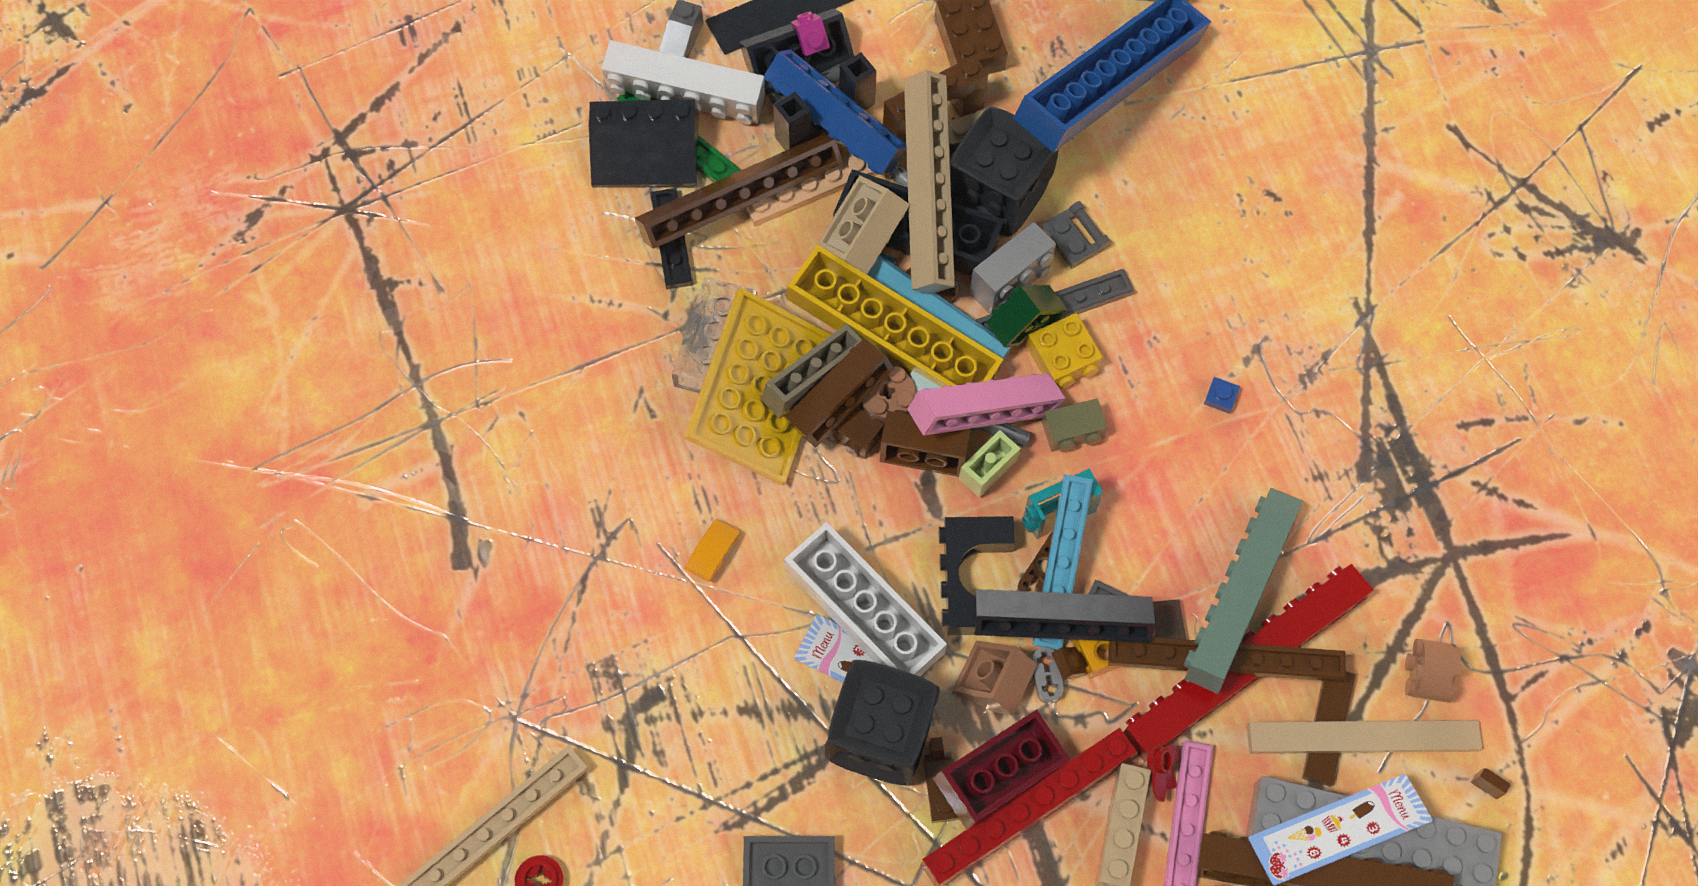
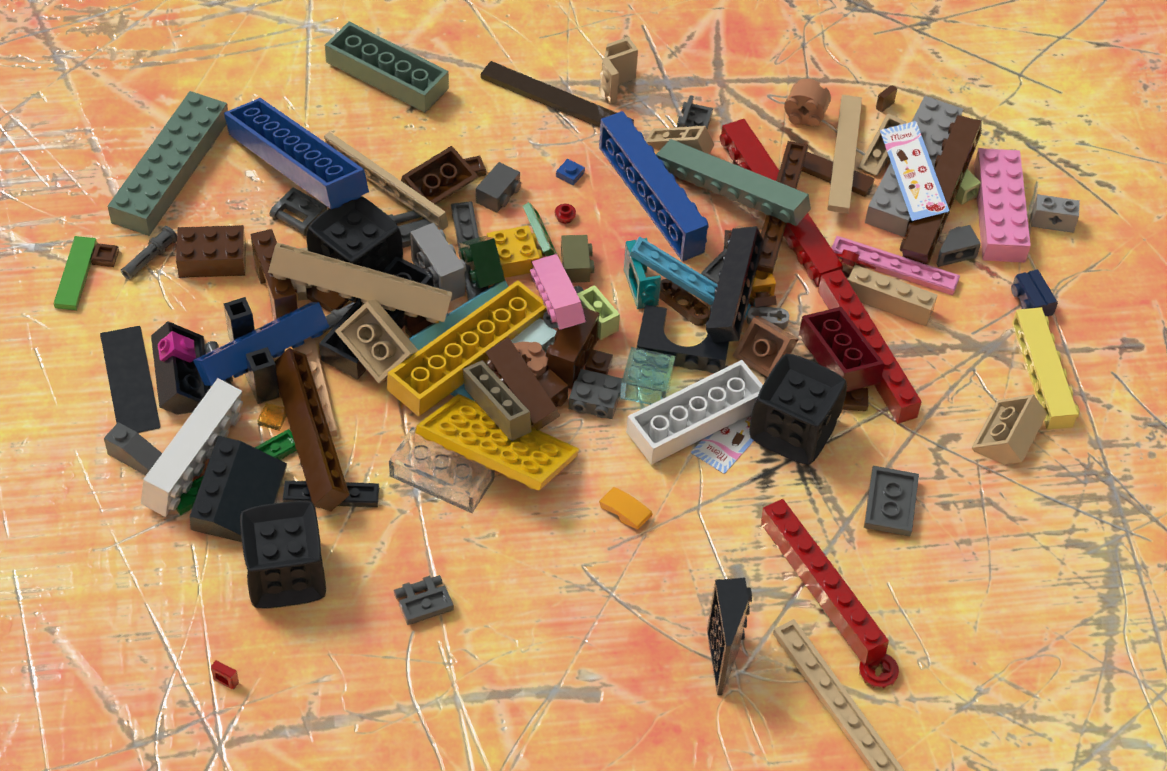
camera: 80 degrees left, 15 degrees down
none -> red tile [211,660,239,689]
none -> black piece [240,501,326,608]
none -> clear yellow tile [257,403,287,431]
none -> tan tile [324,132,448,230]
none -> sand green brick [325,21,449,113]
none -> dark grey plate [393,575,454,625]
none -> reddish brown slope [401,146,478,204]
none -> reddish brown tile [464,155,486,177]
none -> dark grey brick [476,162,521,213]
none -> dark brown tile [481,61,634,127]
none -> tile [523,202,557,257]
none -> red plate [555,204,576,224]
none -> dark grey plate [568,369,624,419]
none -> reddish brown plate [585,349,613,375]
none -> tan piece [599,37,638,104]
none -> blue brick [599,111,709,262]
none -> clear light blue brick [620,347,675,405]
none -> tan slope [646,126,714,154]
none -> dark grey bracket [677,95,713,129]
none -> black slope [707,578,752,696]
none -> red brick [761,499,889,666]
none -> tan slope [858,113,906,177]

